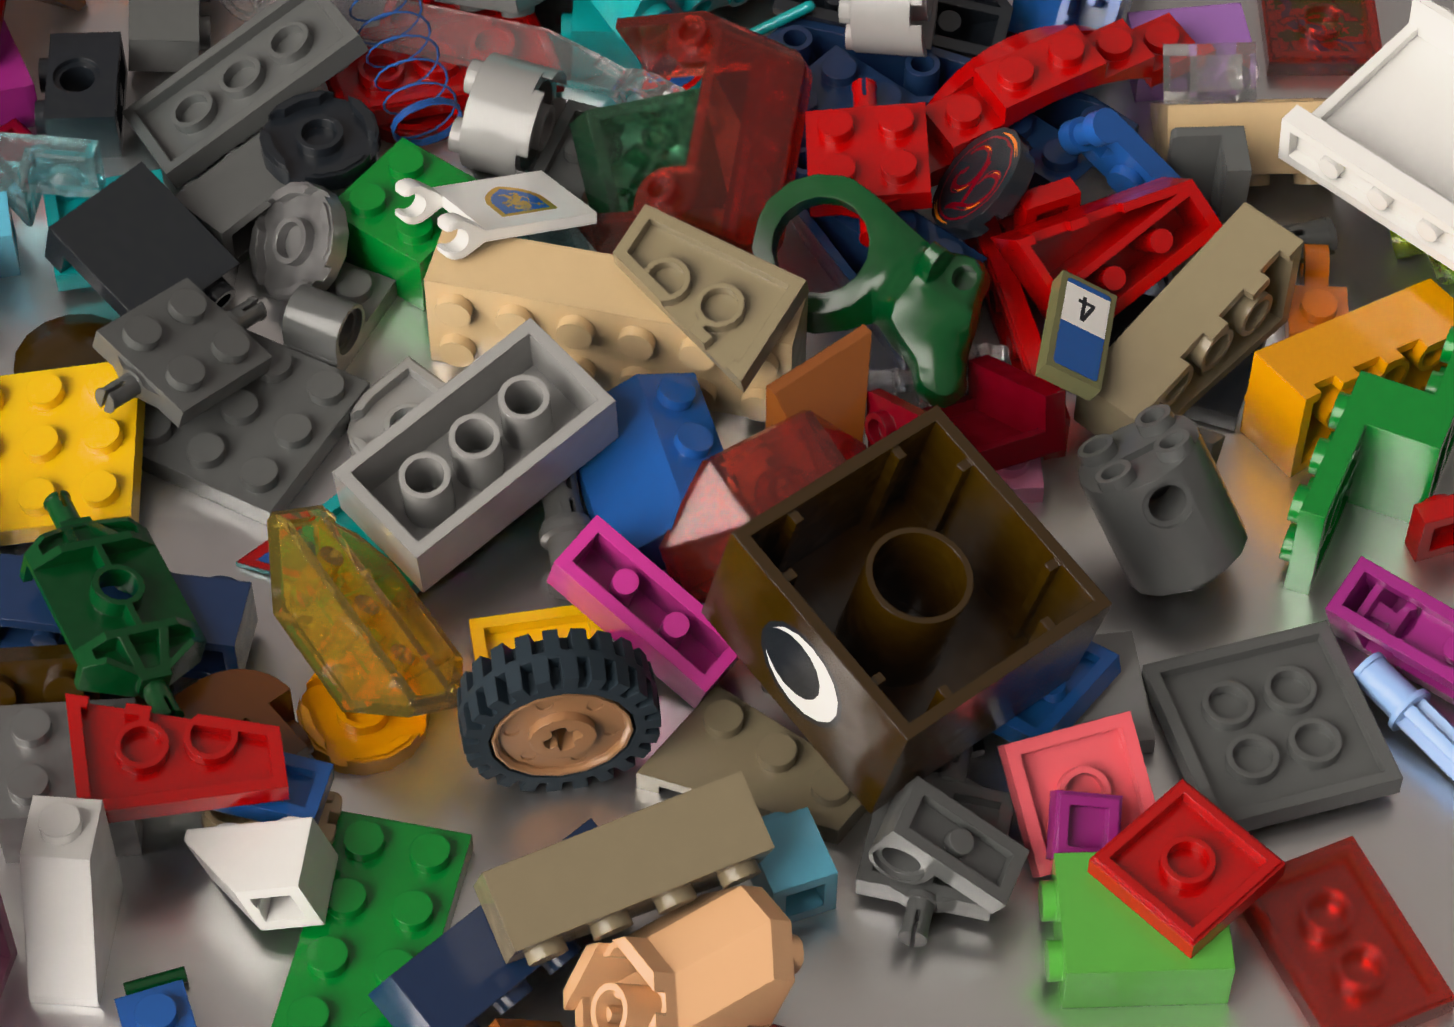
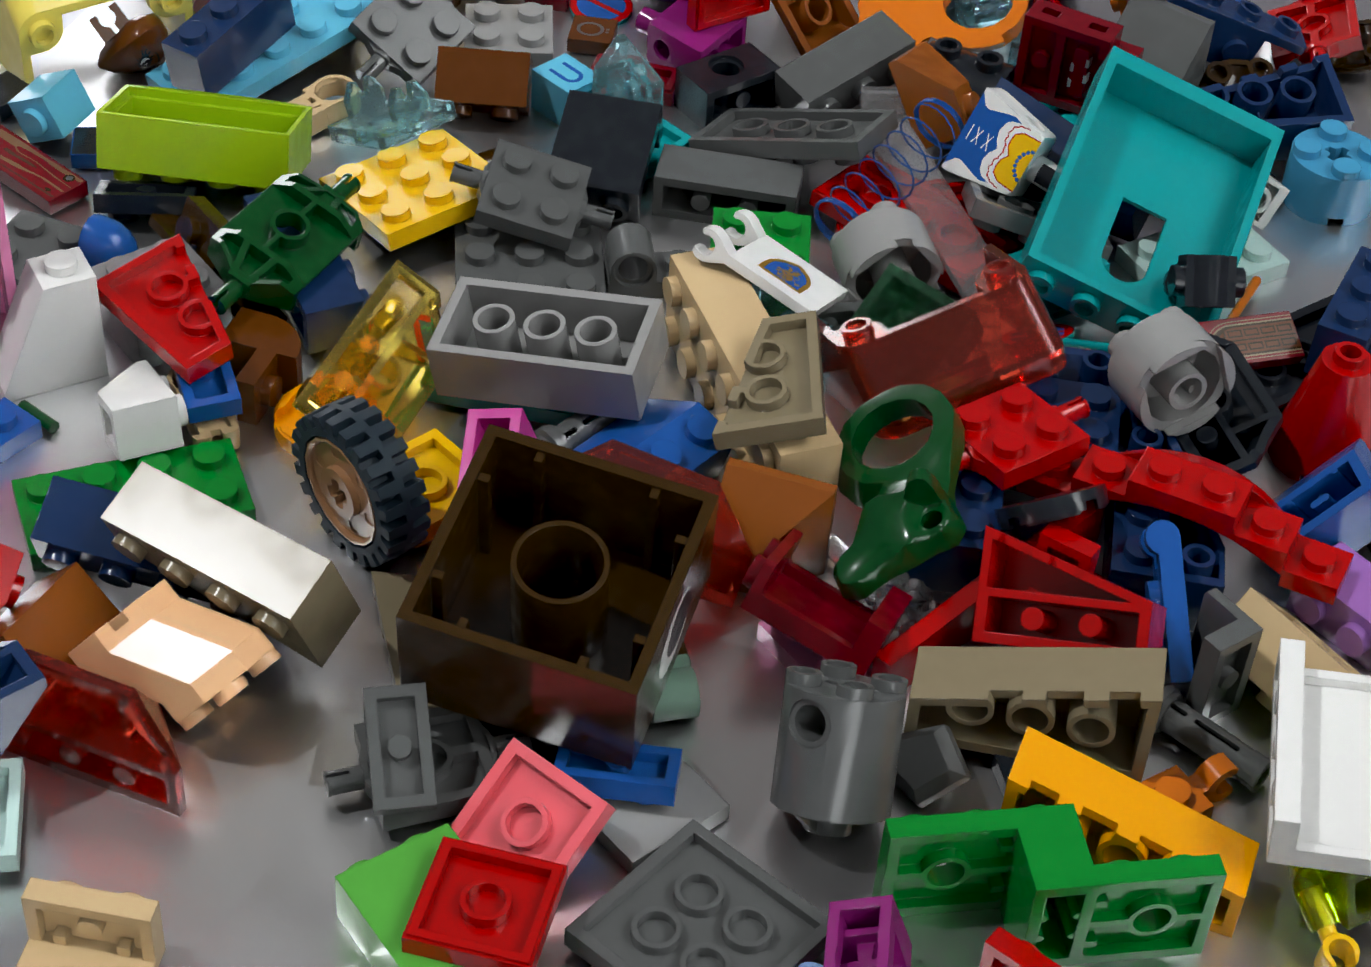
camera: 55 degrees right, 10 degrees down
flat silver tile [249,182,349,302] -> none
black tile [259,90,381,191] -> none
medium azure brick [750,807,838,923] -> none
tile [1035,270,1117,402] -> none
magenta tile [1046,790,1123,860] -> none
clear brick [1163,42,1259,104] -> none

